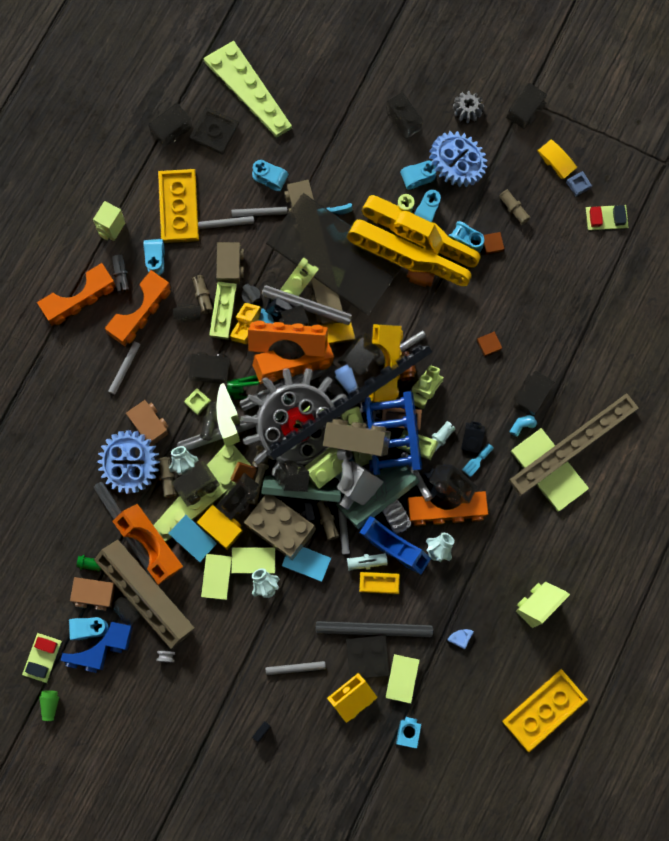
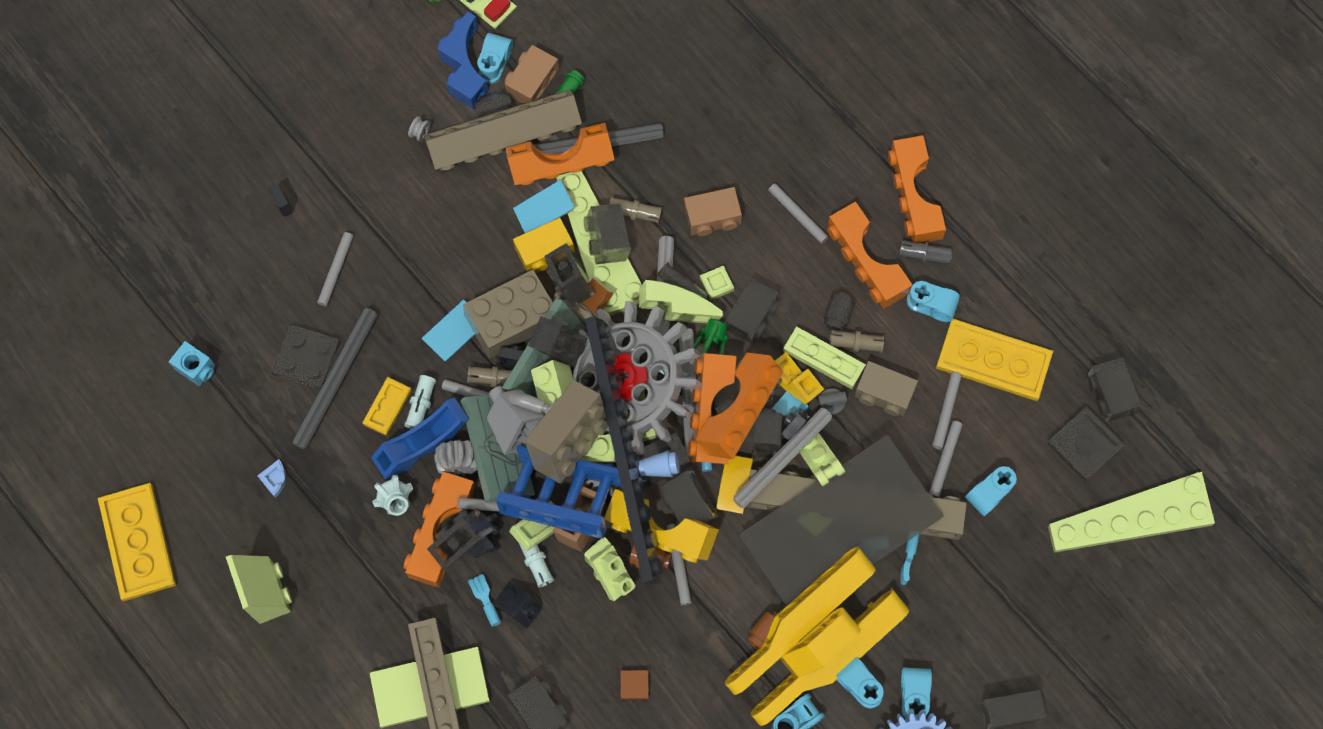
camera: 120 degrees right, 5 degrees down
yellowish green brick [93,201,125,241] -> none
light blue gear [97,430,160,494] -> none
light aqua rock [169,446,199,476] -> none
yellowish green piece [201,554,232,600] -> none
yellowish green piece [232,548,275,573] -> none
light aqua rock [252,568,280,598] -> none
yellow brick [327,673,378,723] -> none
yellowish green piece [386,654,419,703] -> none
yellowish green bush [397,194,414,212] -> none
medium azure arm [509,415,537,437] -> none

